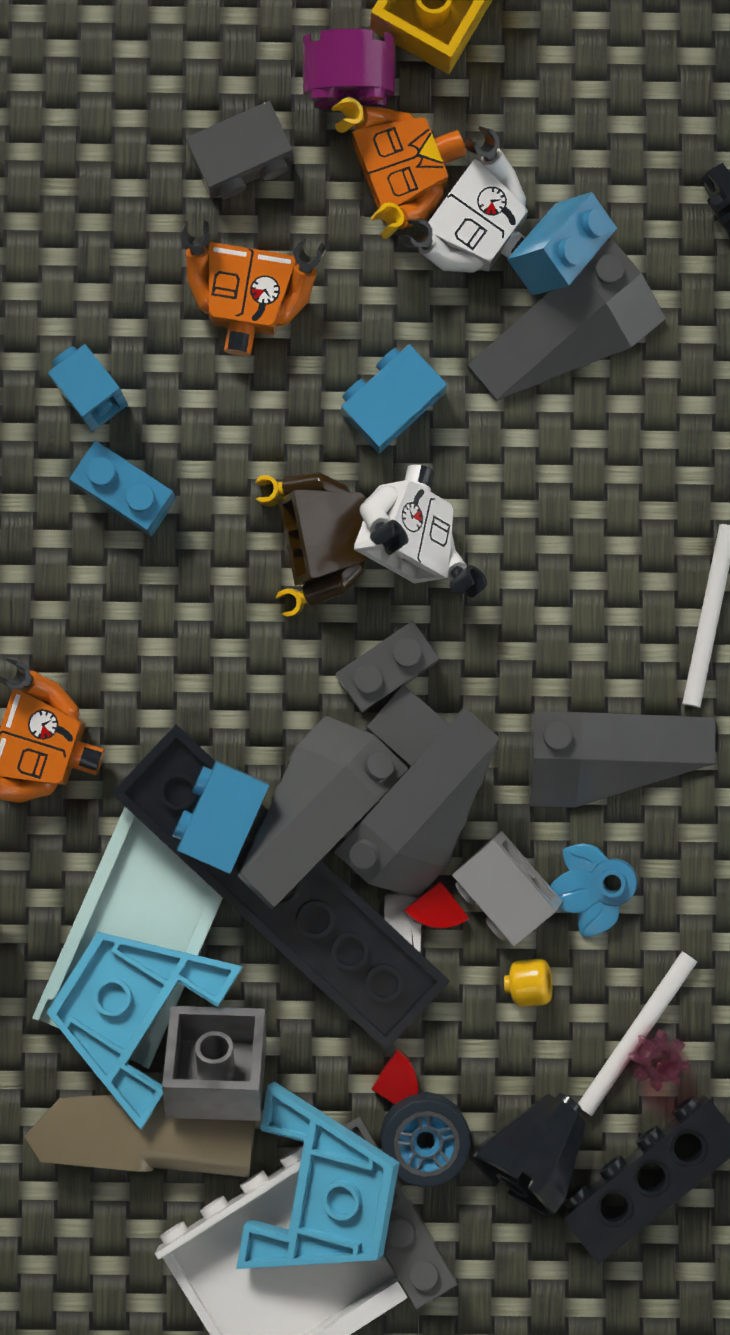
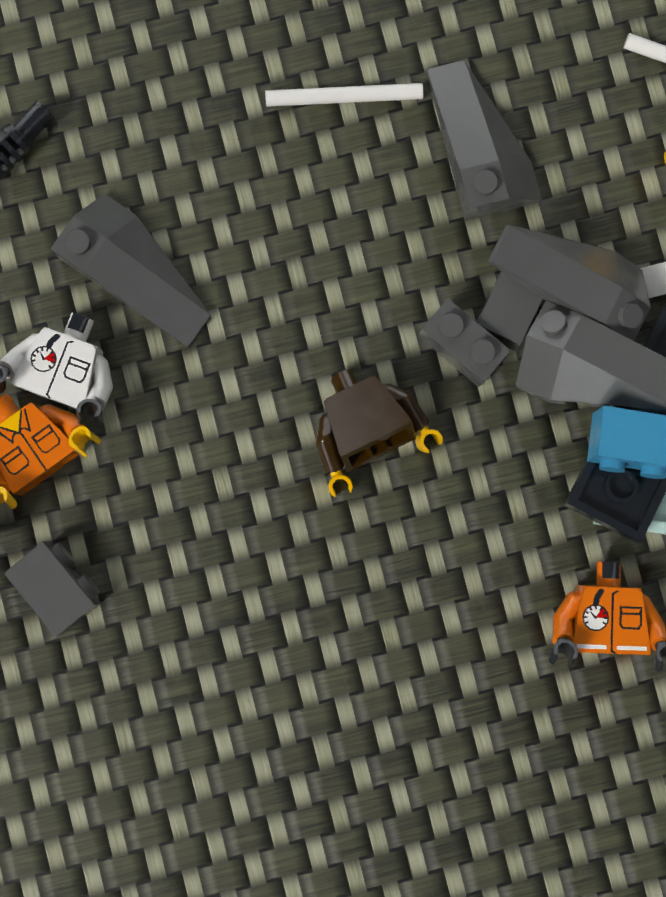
camera: 105 degrees left, 0 degrees up
dark azure brick [48,344,128,433] -> none
dark azure brick [69,440,177,537] -> none
orange torso [181,221,326,356] -> none
dark azure brick [341,344,447,454] -> none
white torso [354,465,488,598] -> none
red tile [403,881,469,929] -> none
light grey brick [452,831,563,946] -> none
dark azure brick [507,192,617,296] -> none
dark azure plate [550,843,638,937] -> none

